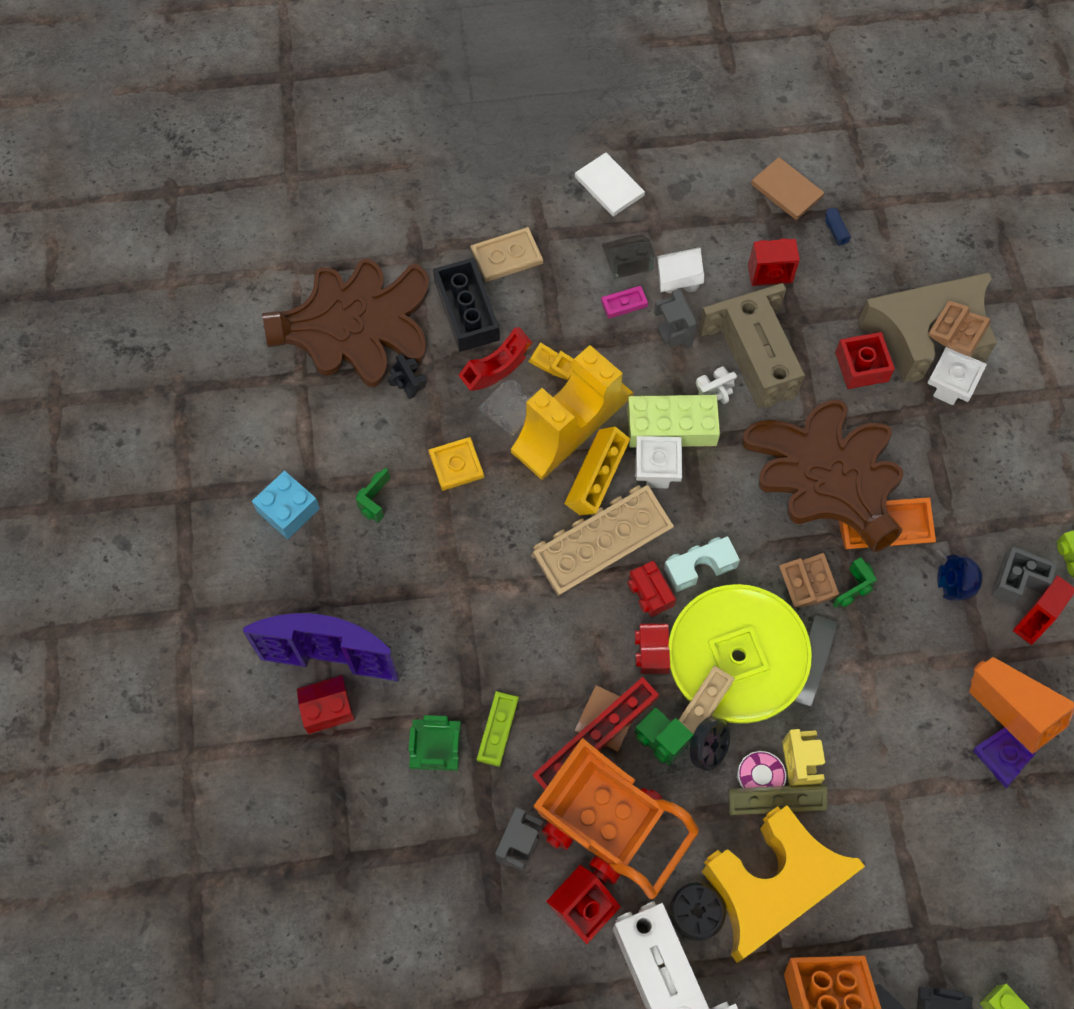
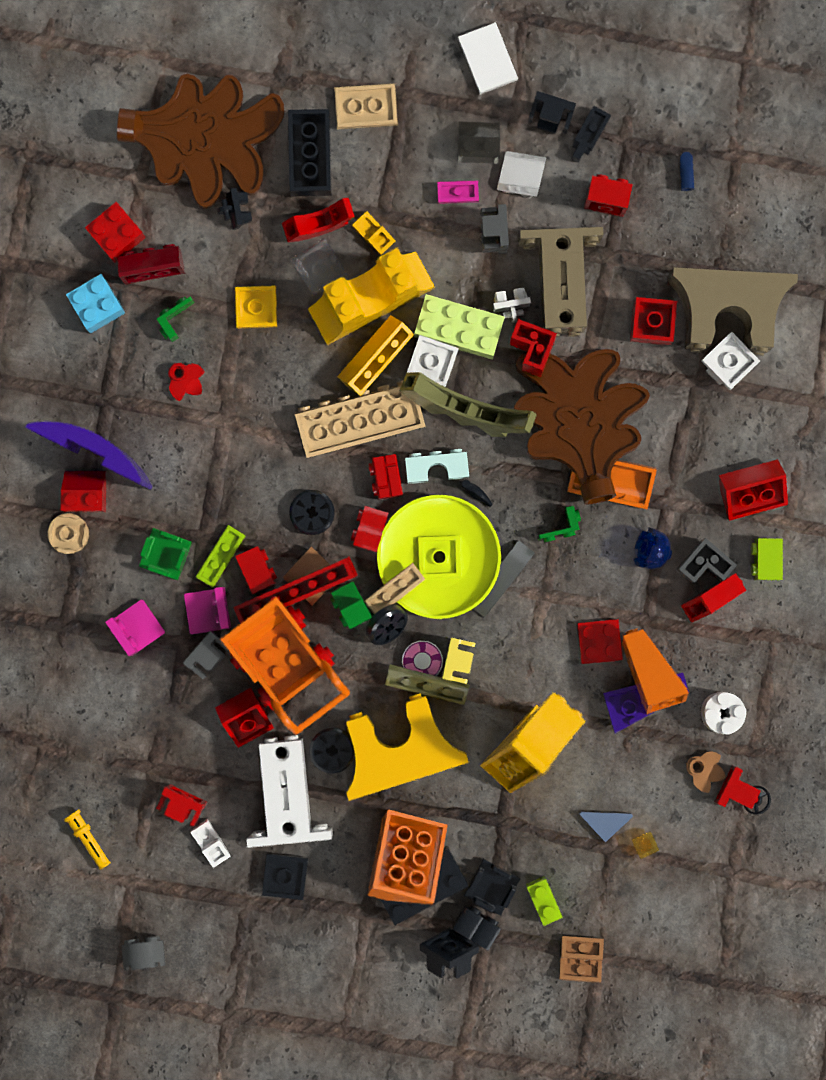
camera: 15 degrees right, 20 degrees up
medium nougat tile [751,157,824,221] -> none
medium nougat slope [779,553,840,608] -> none
medium nougat slope [929,301,990,357] -> none
none -> tan tile [47,513,89,554]
none -> red brick [85,202,146,263]
none -> dark pink bracket [105,600,165,656]
none -> dark red slope [118,244,185,285]
none -> red plate [168,363,205,401]
none -> dark pink bracket [184,587,231,634]
none -> red brick [235,546,277,594]
none -> black wheel [289,490,335,535]
none -> olive arch [399,372,537,437]
none -> black bar [460,480,493,507]
none -> yellow piece [480,693,585,793]
none -> red brick [510,319,557,377]
none -> black panel [528,91,576,134]
none -> black hinge [572,106,611,163]
none -> red plate [577,619,623,664]
none -> sand blue tile [579,811,633,842]
none -> red slope [719,459,788,521]

